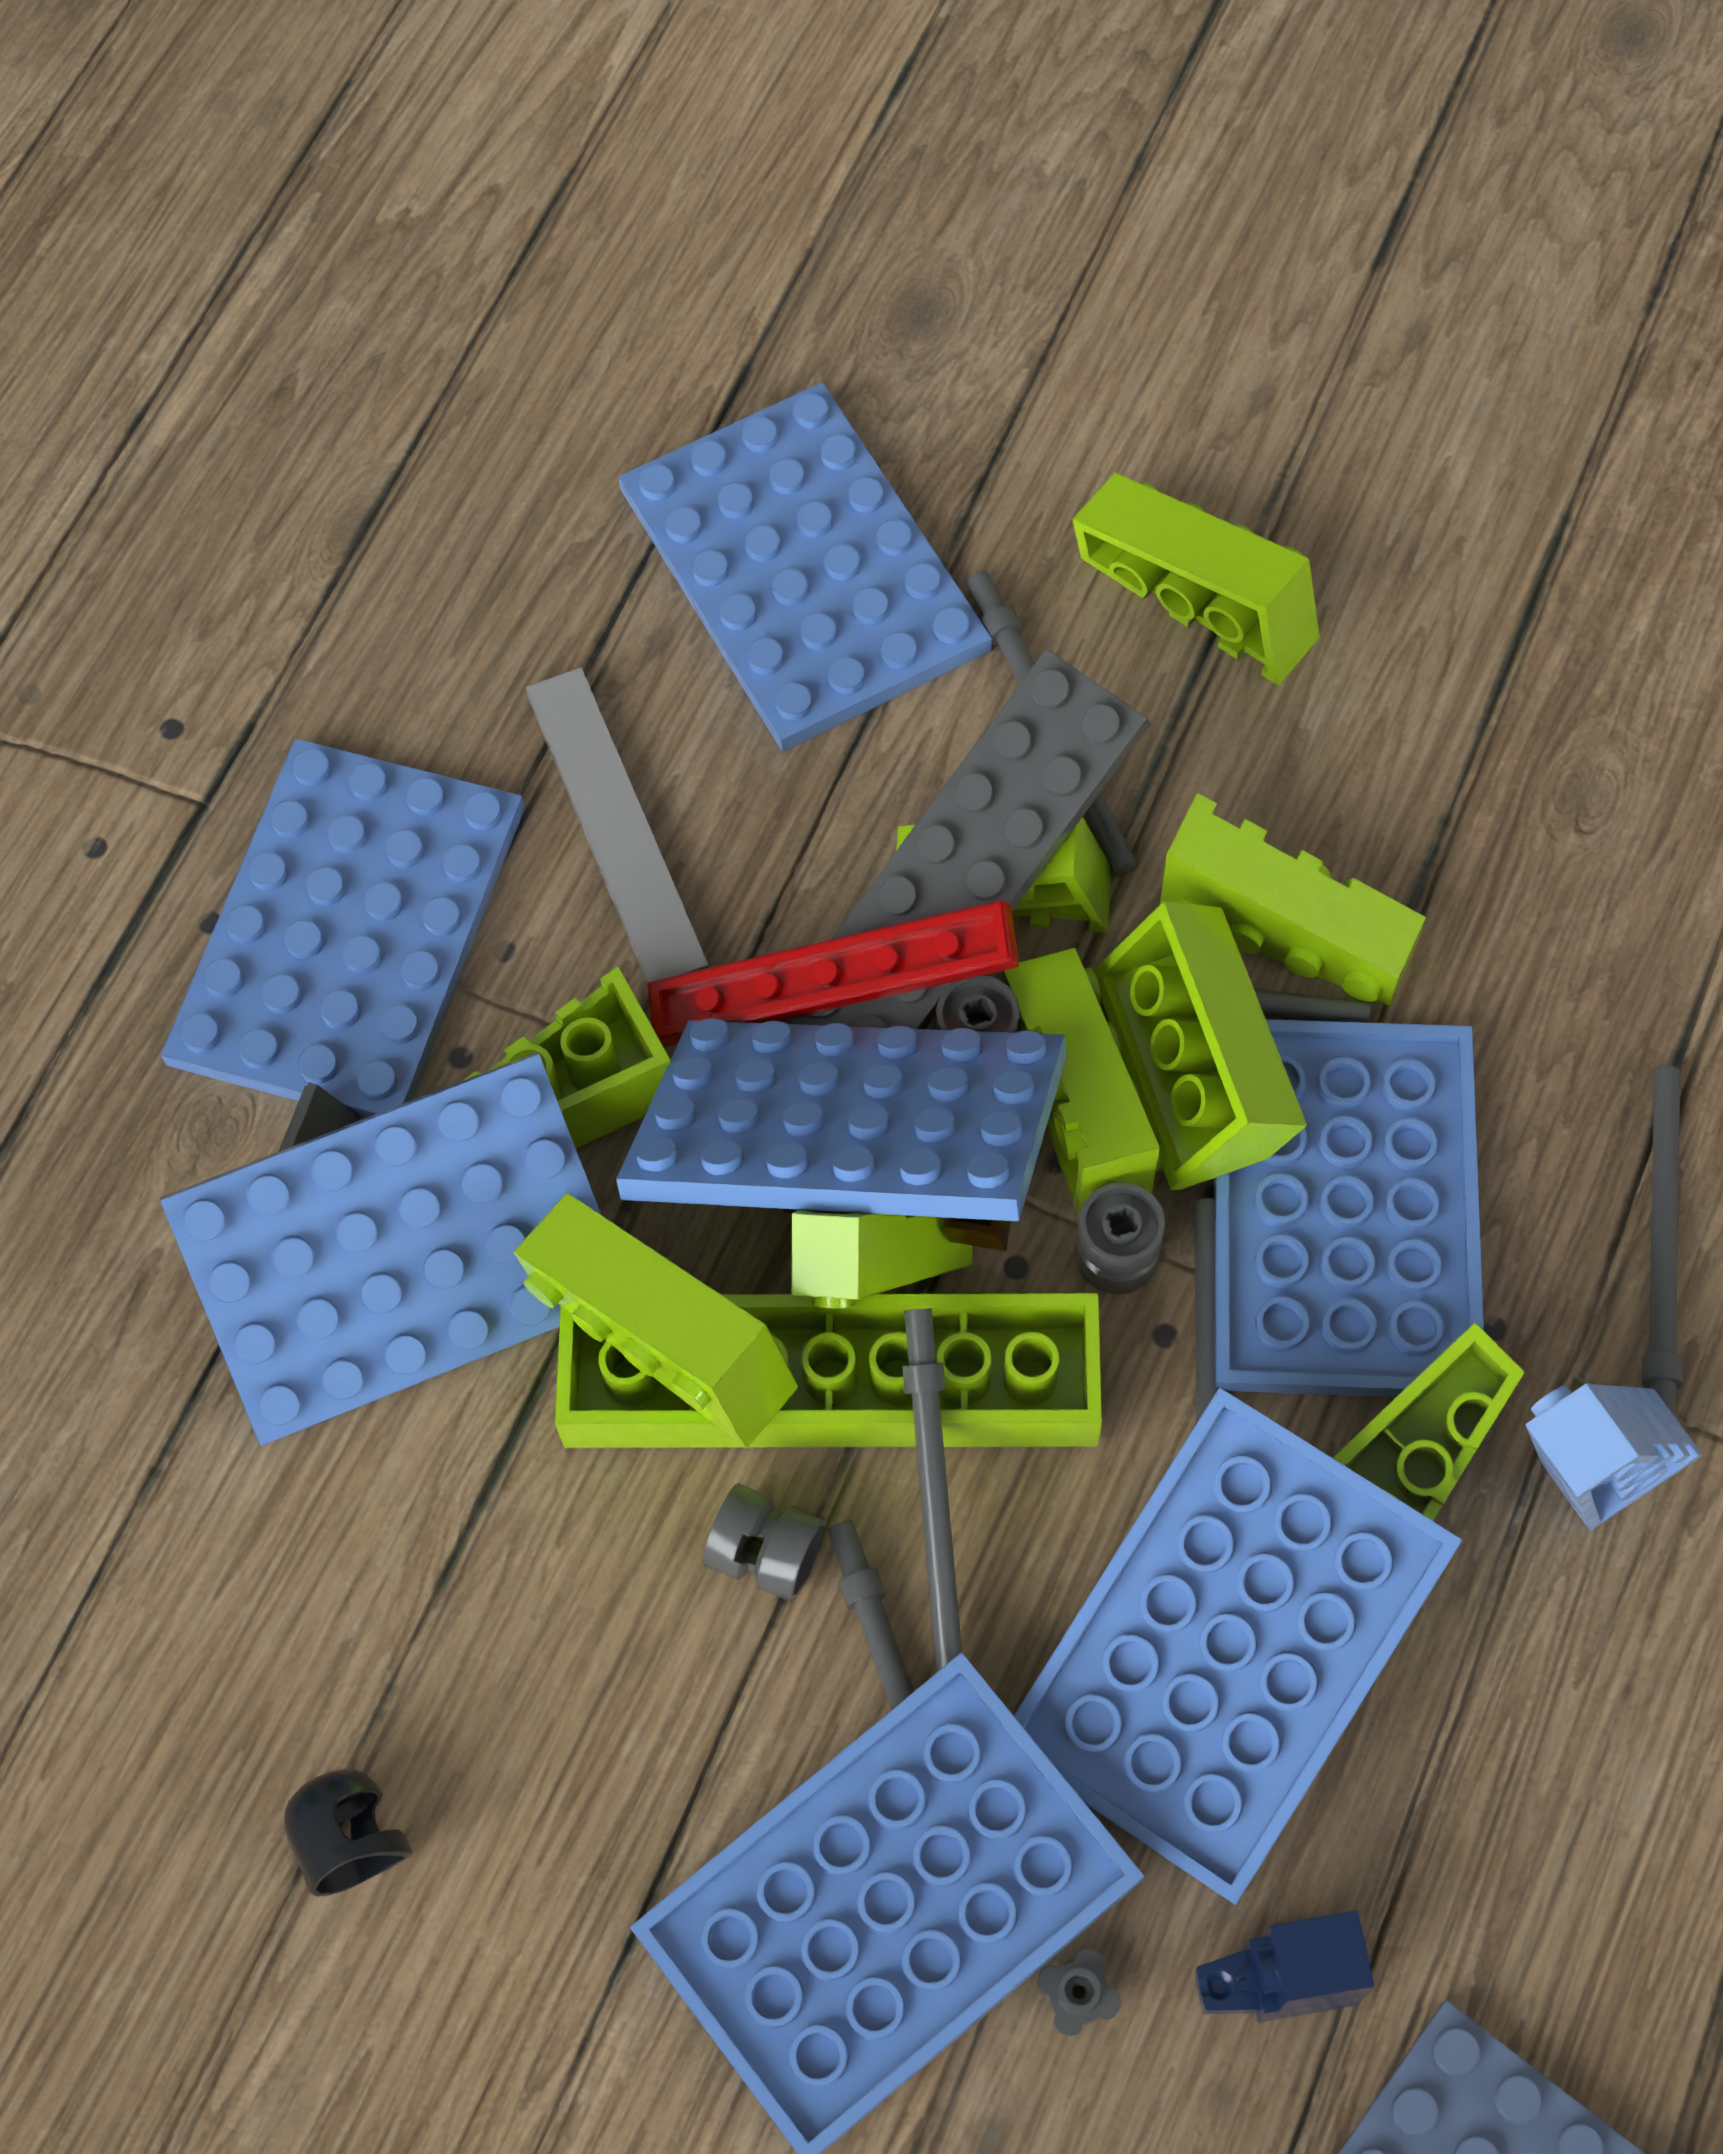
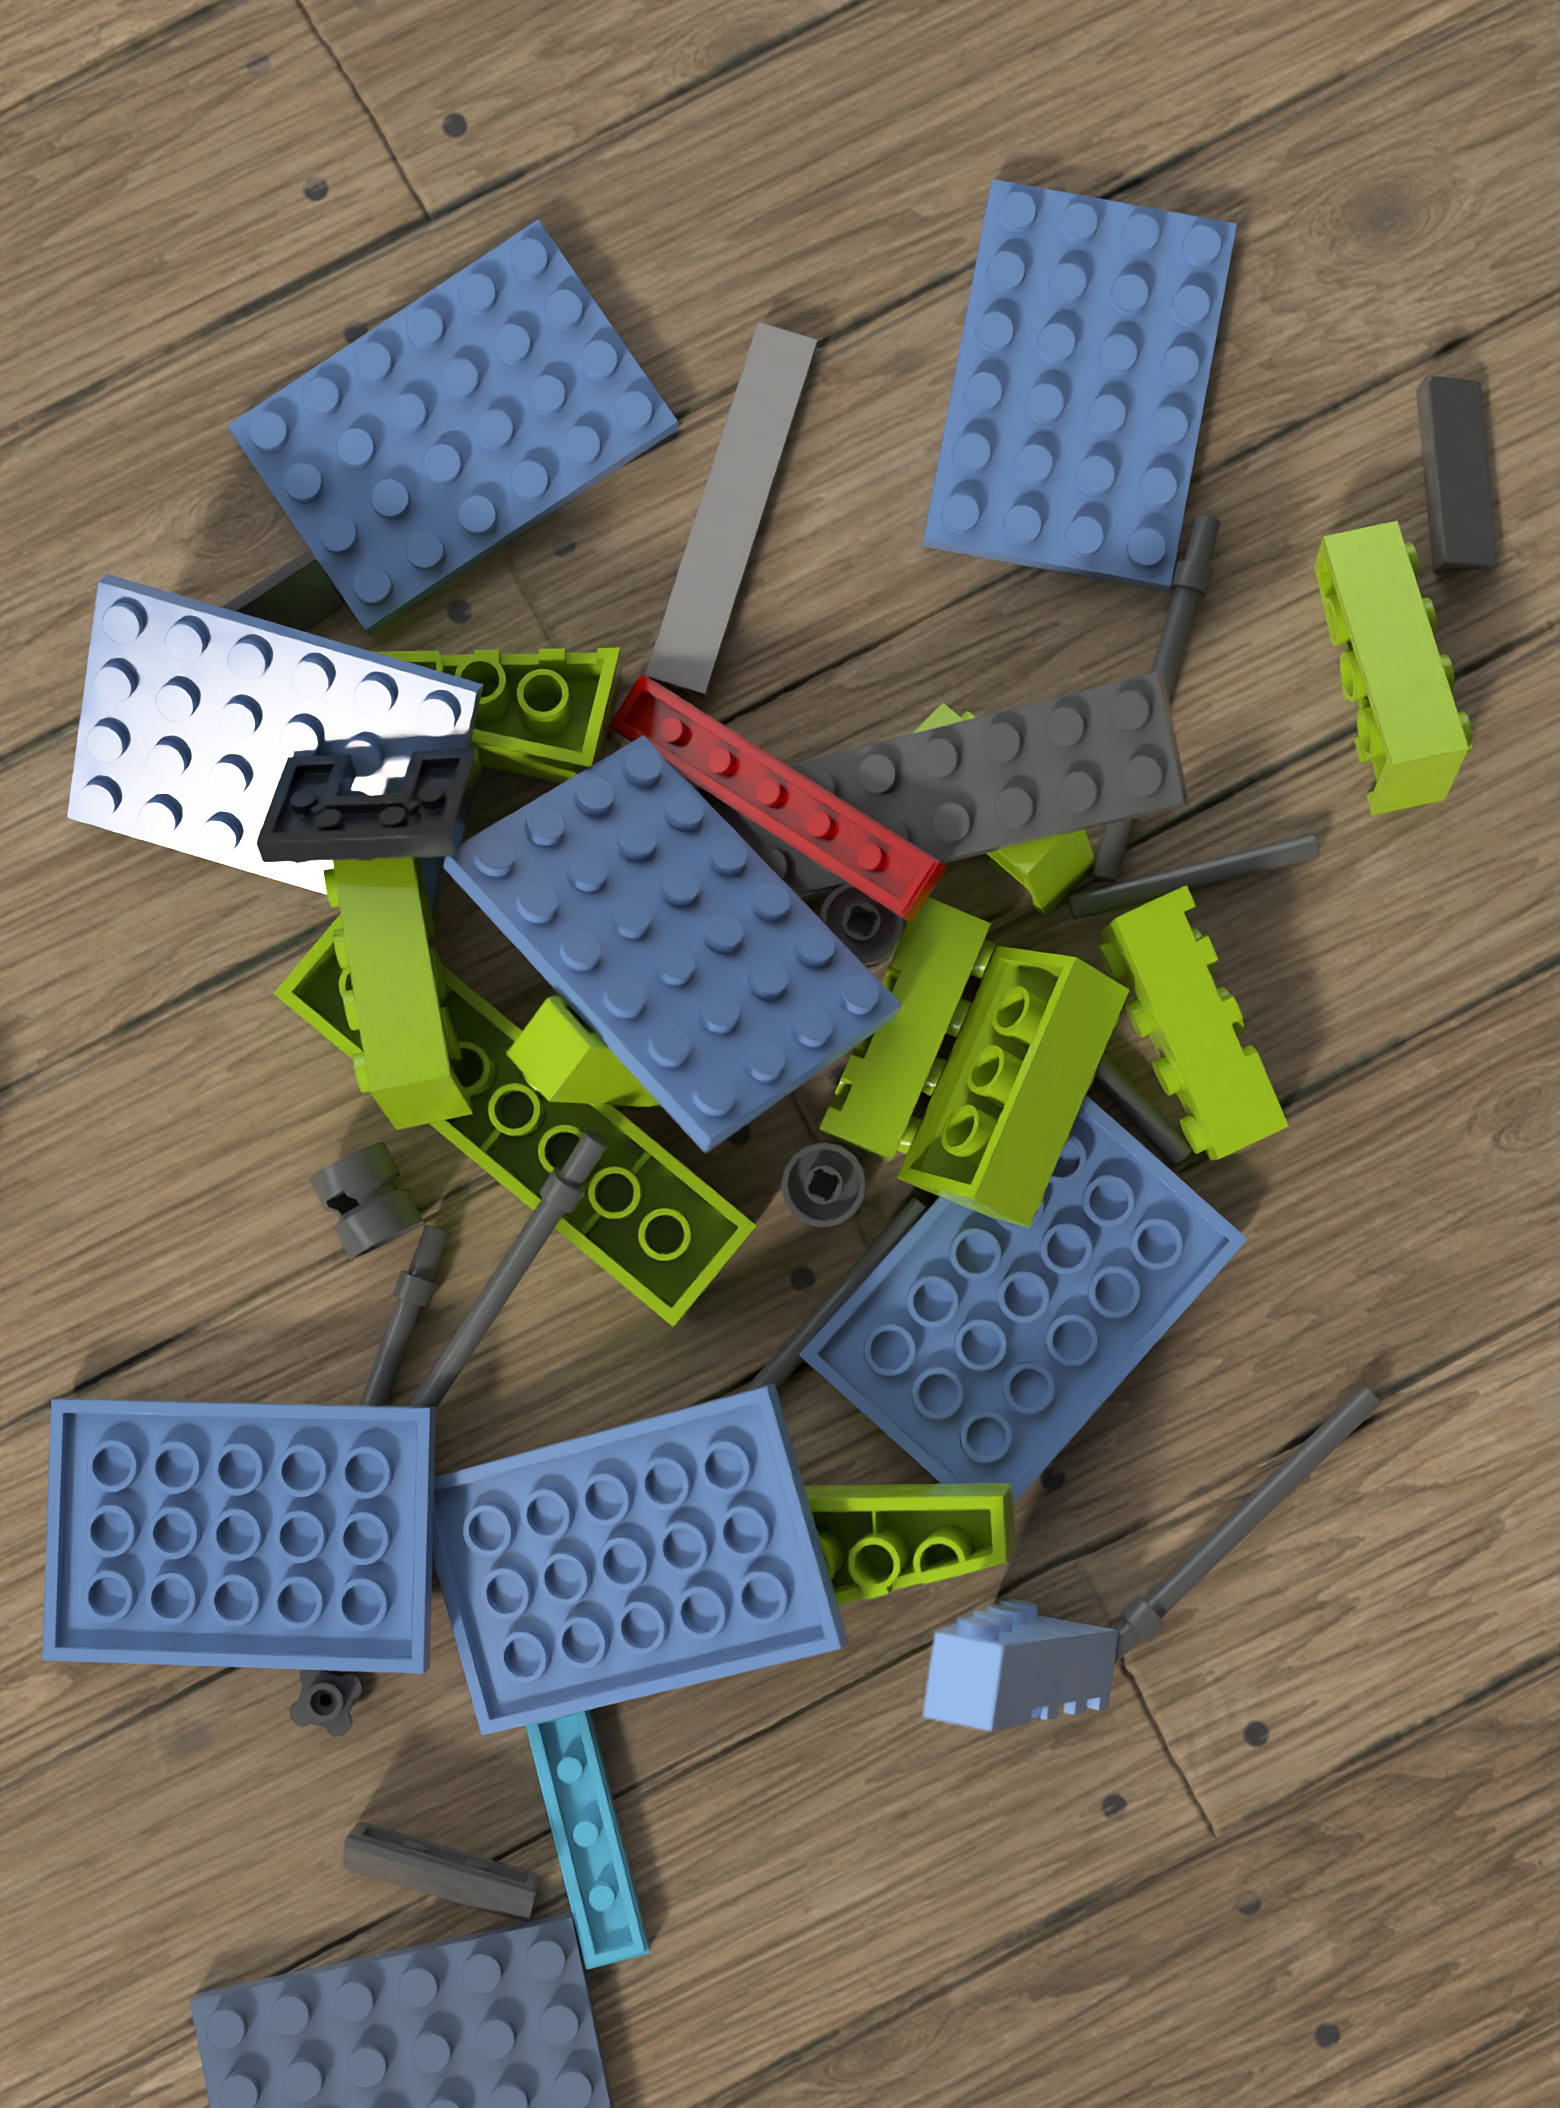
camera: 40 degrees right, 20 degrees up
dark blue hinge [1195,1911,1375,2023] -> none
none -> black plate [256,748,482,863]
none -> dark grey slope [343,1821,542,1922]
none -> medium azure tile [526,1709,651,1970]
none -> dark grey bar [1067,833,1319,920]
none -> dark grey slope [1416,376,1498,573]

